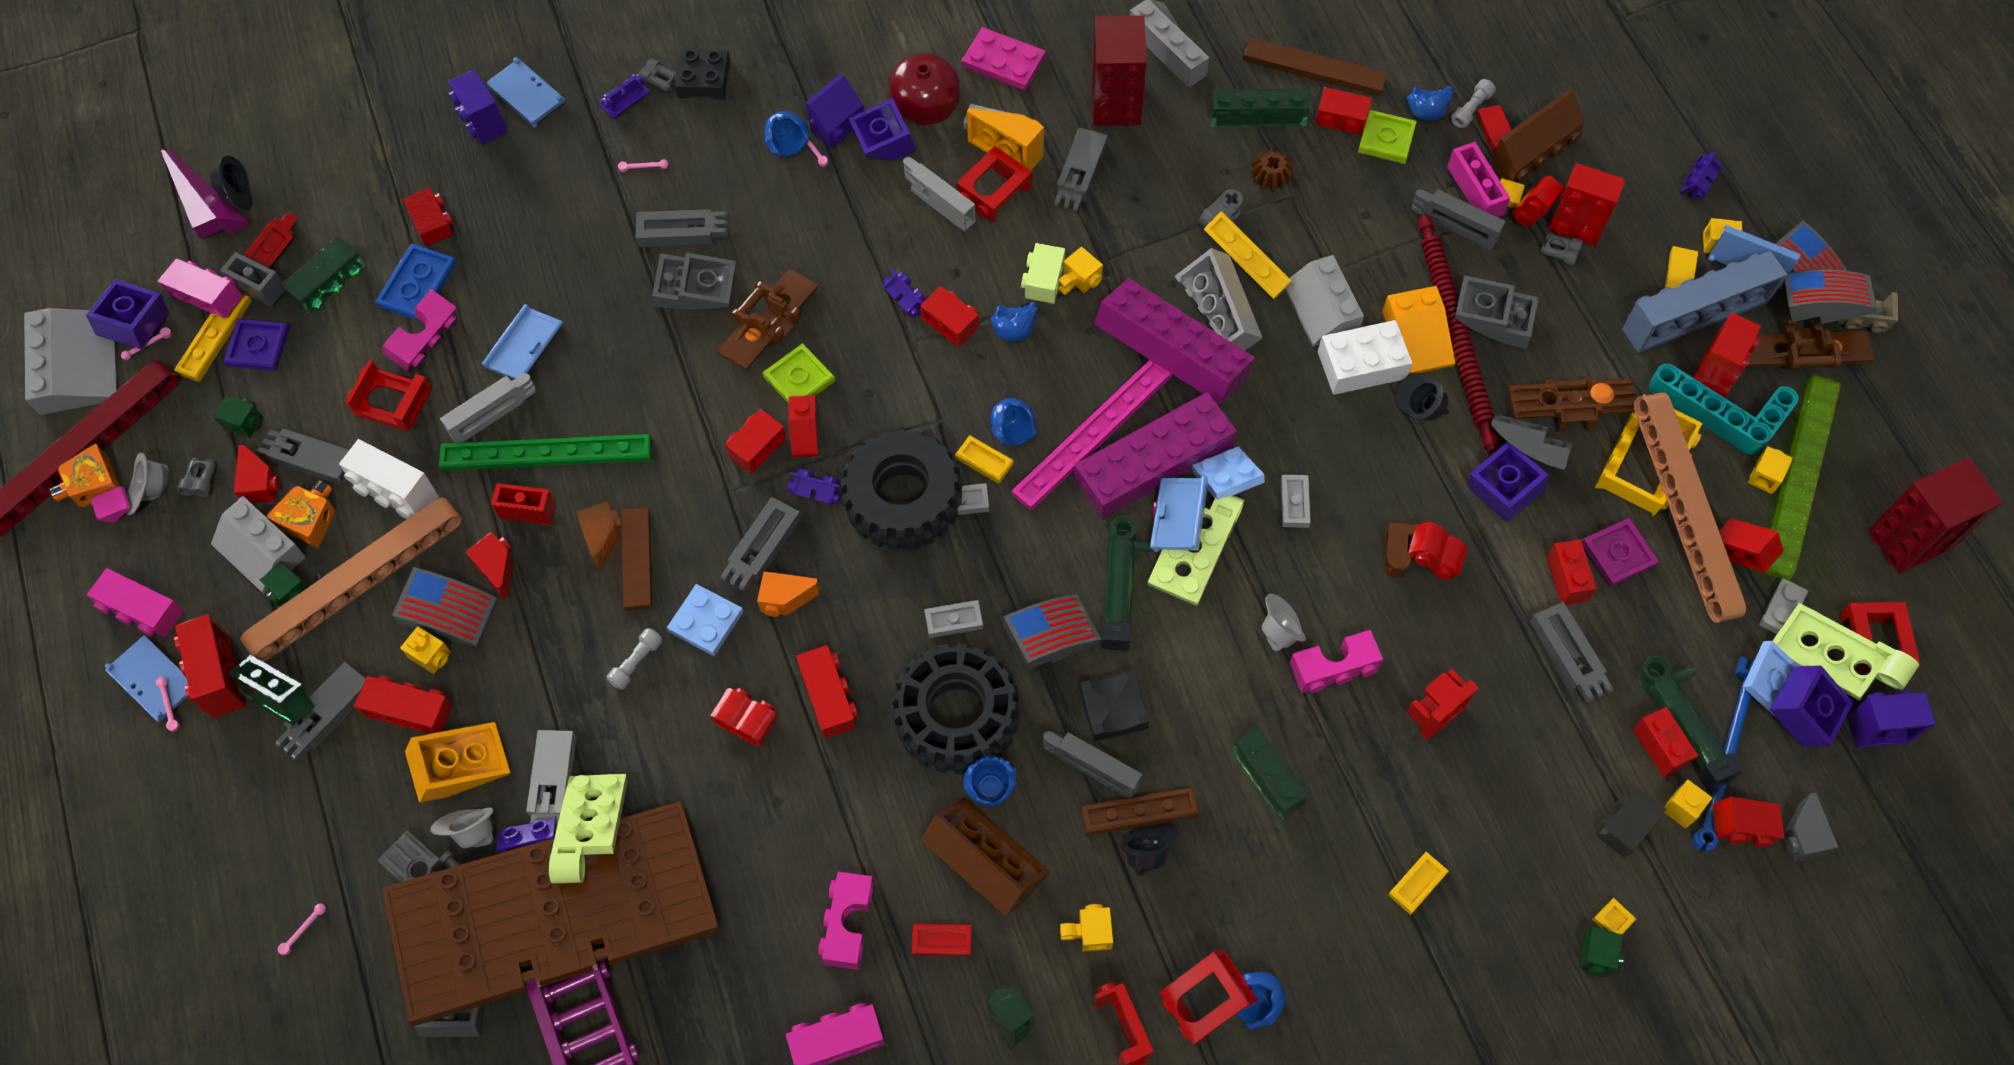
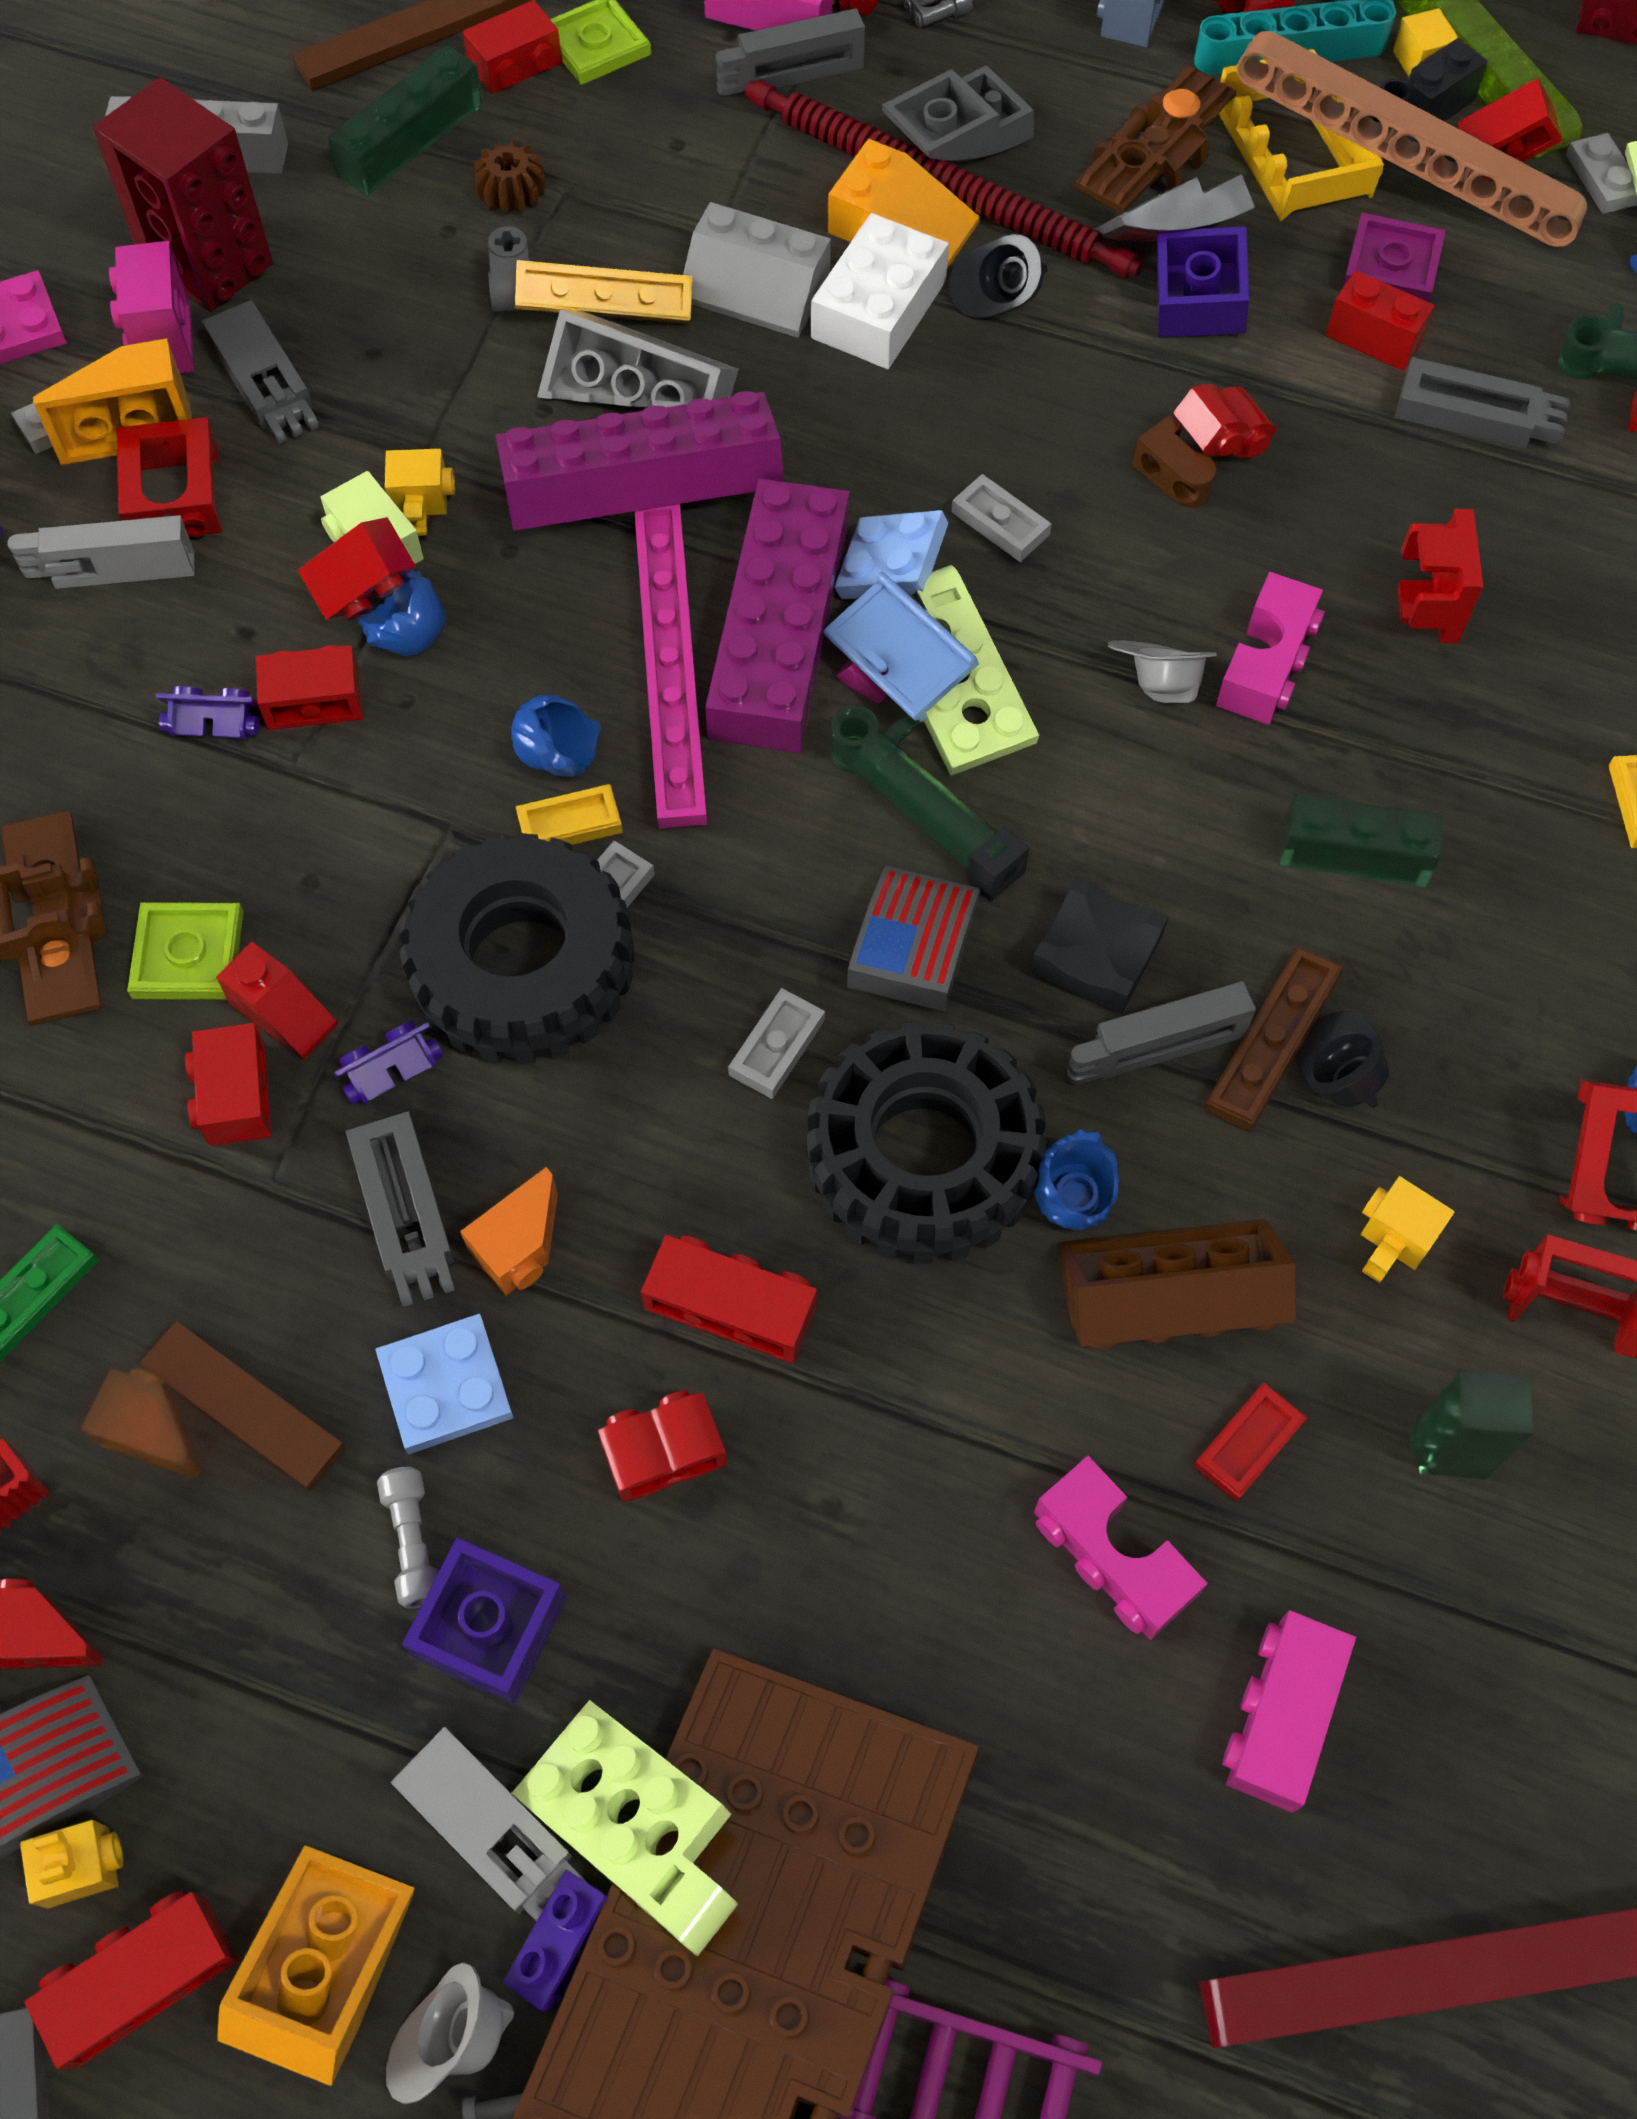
camera: 50 degrees left, 0 degrees up
none -> dark pink brick [109,241,194,373]
none -> red brick [297,517,416,621]
none -> dark purple brick [402,1537,567,1705]
none -> black hinge [1373,38,1488,123]

